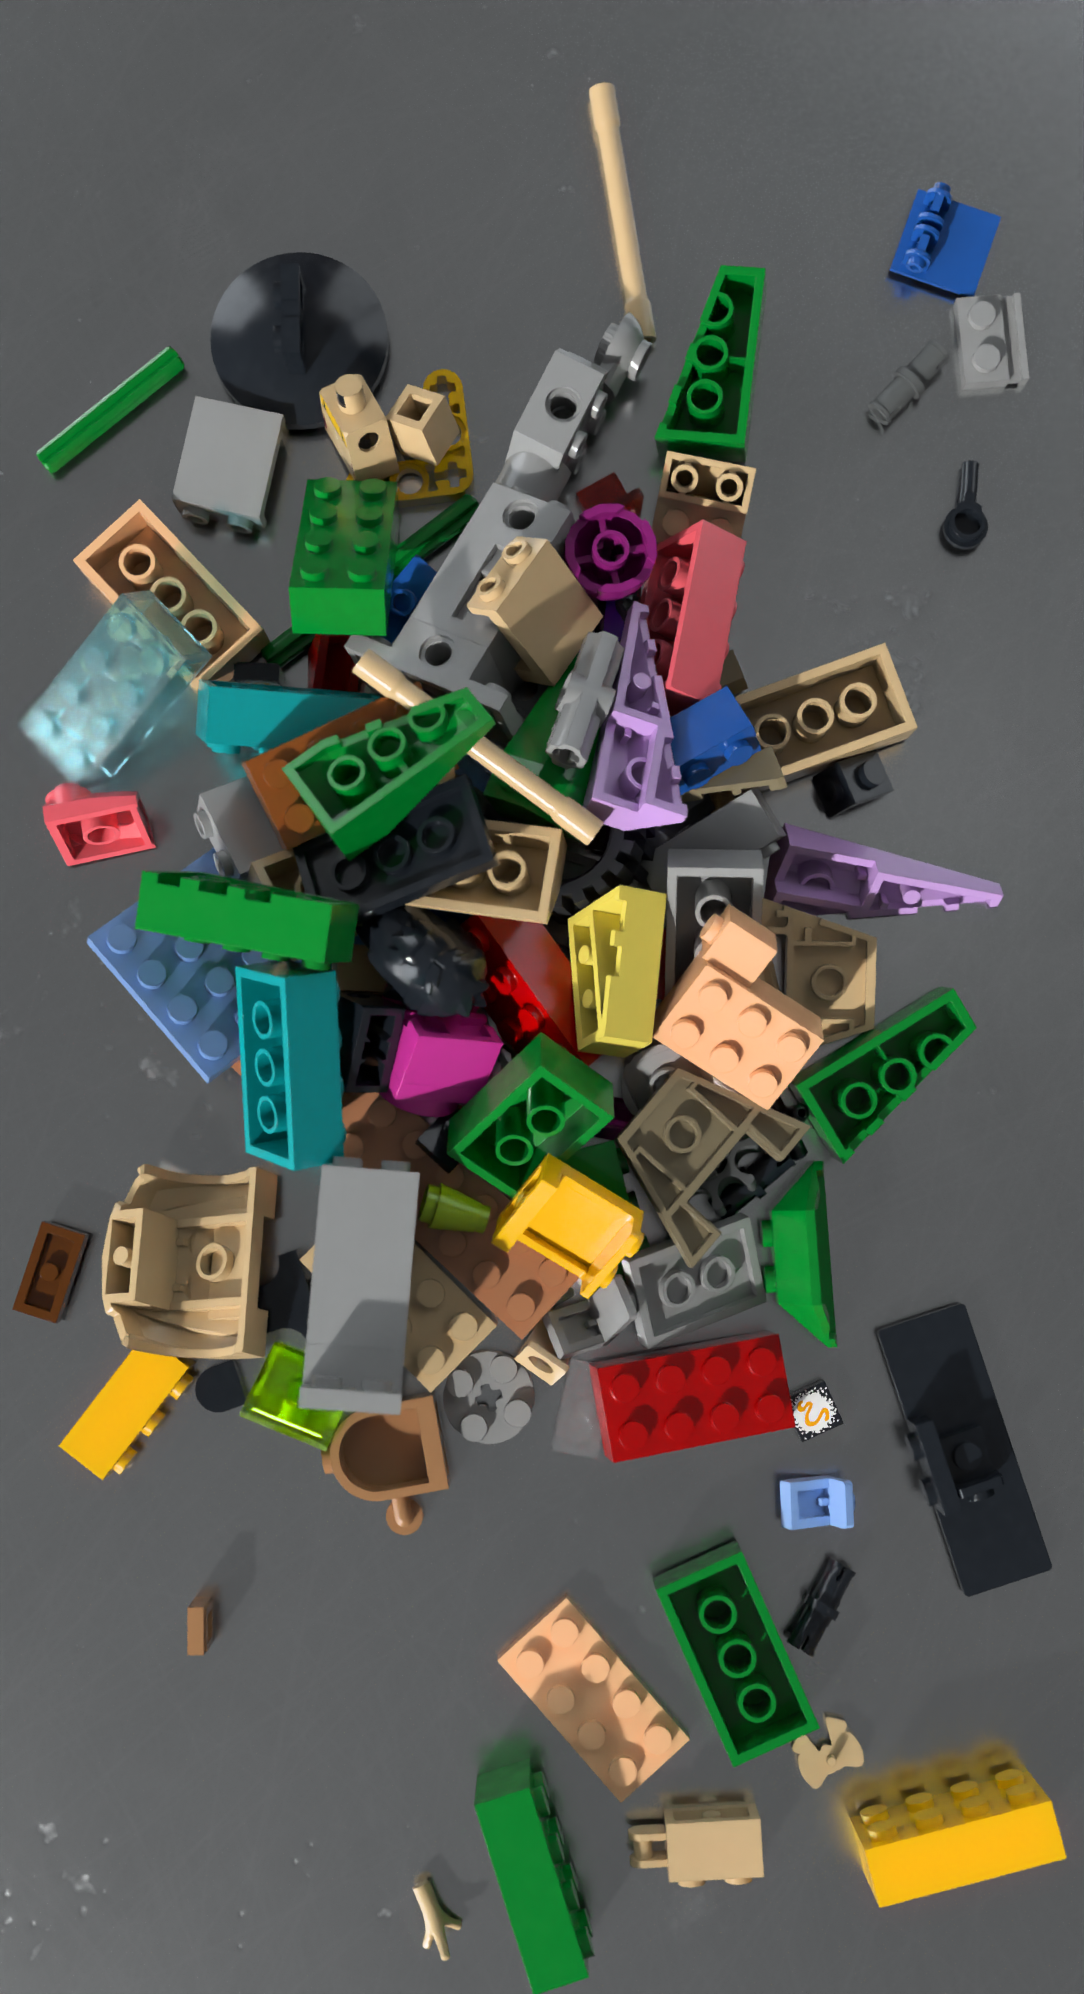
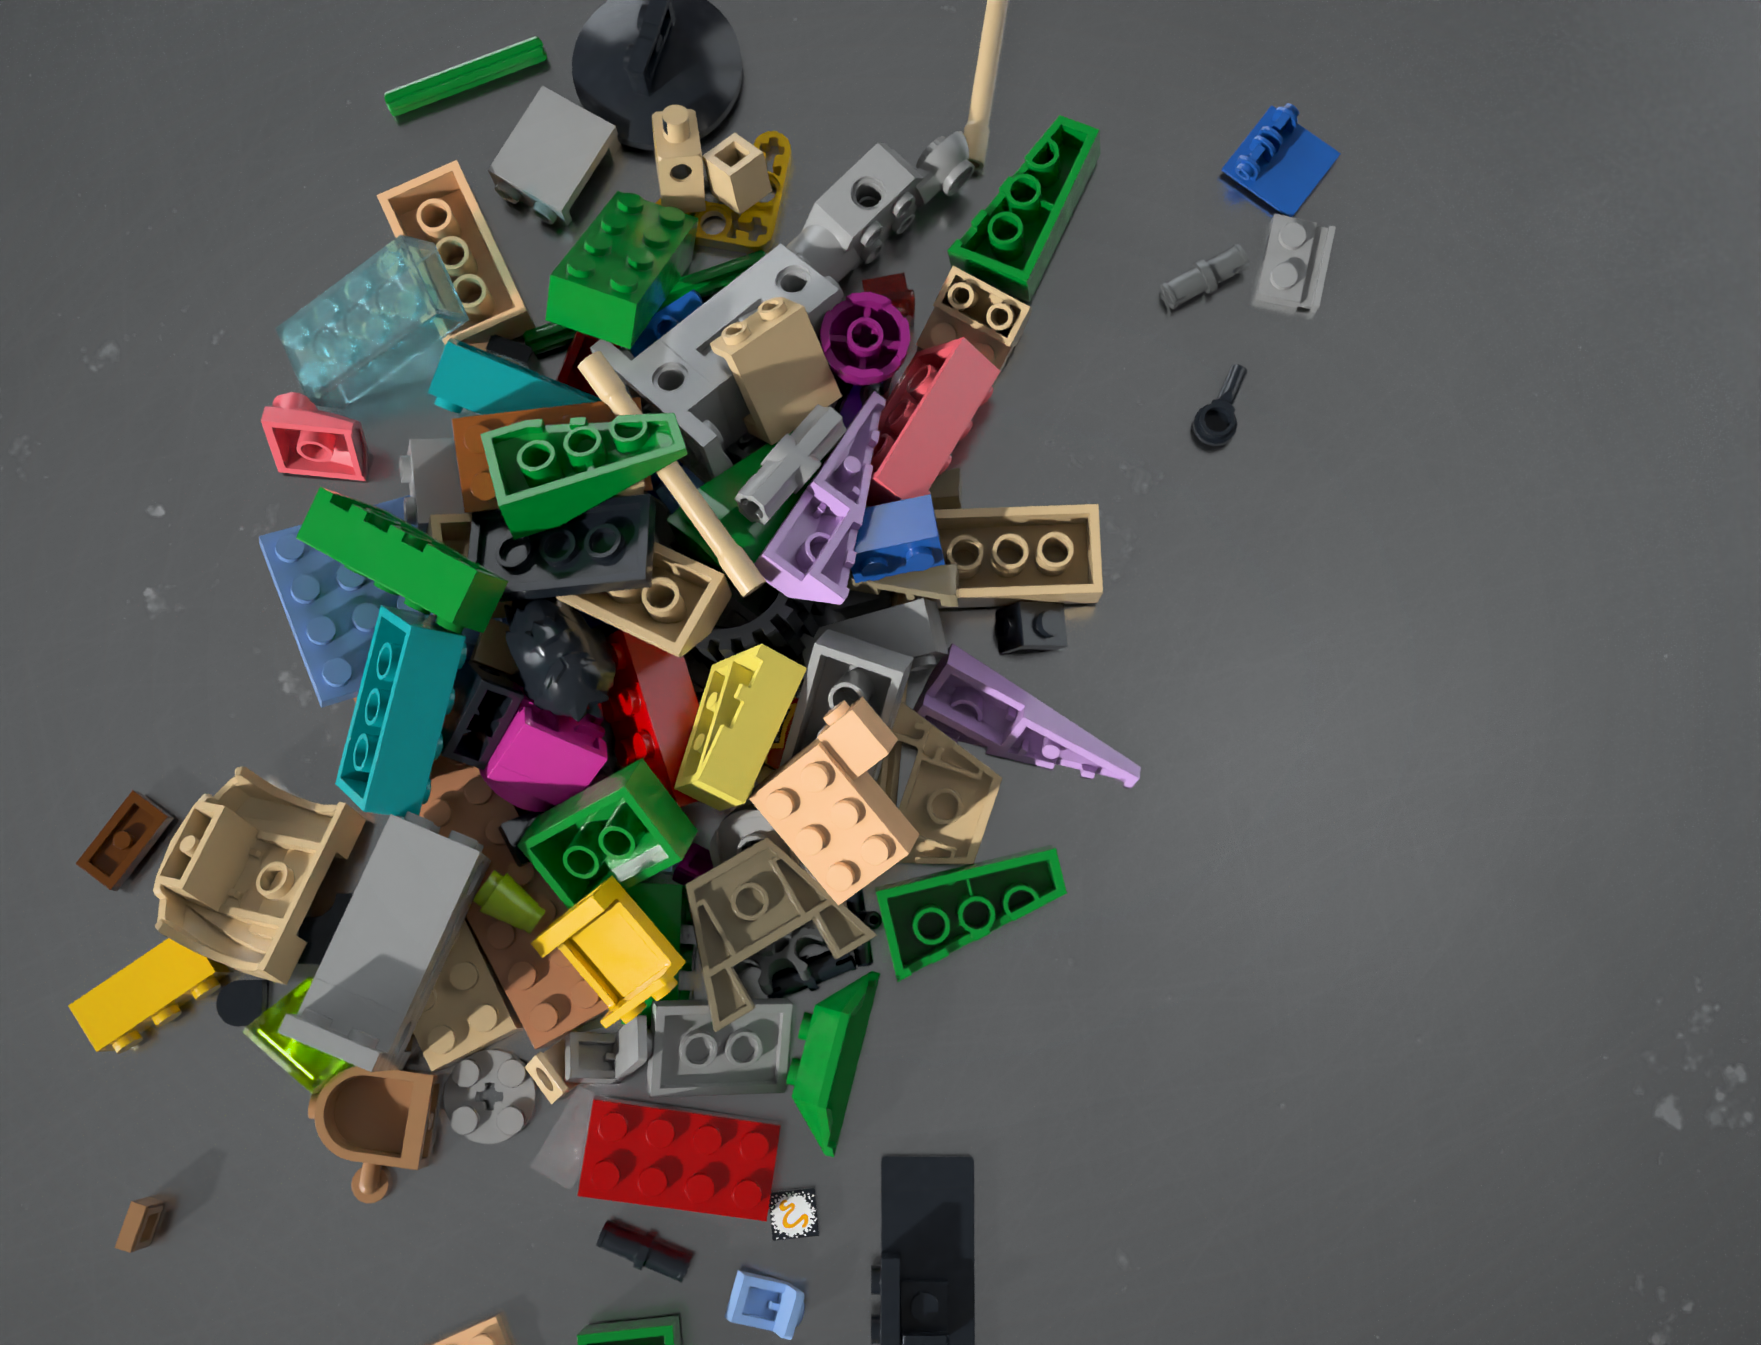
camera: 20 degrees right, 5 degrees down
none -> black pin [596,1220,693,1283]

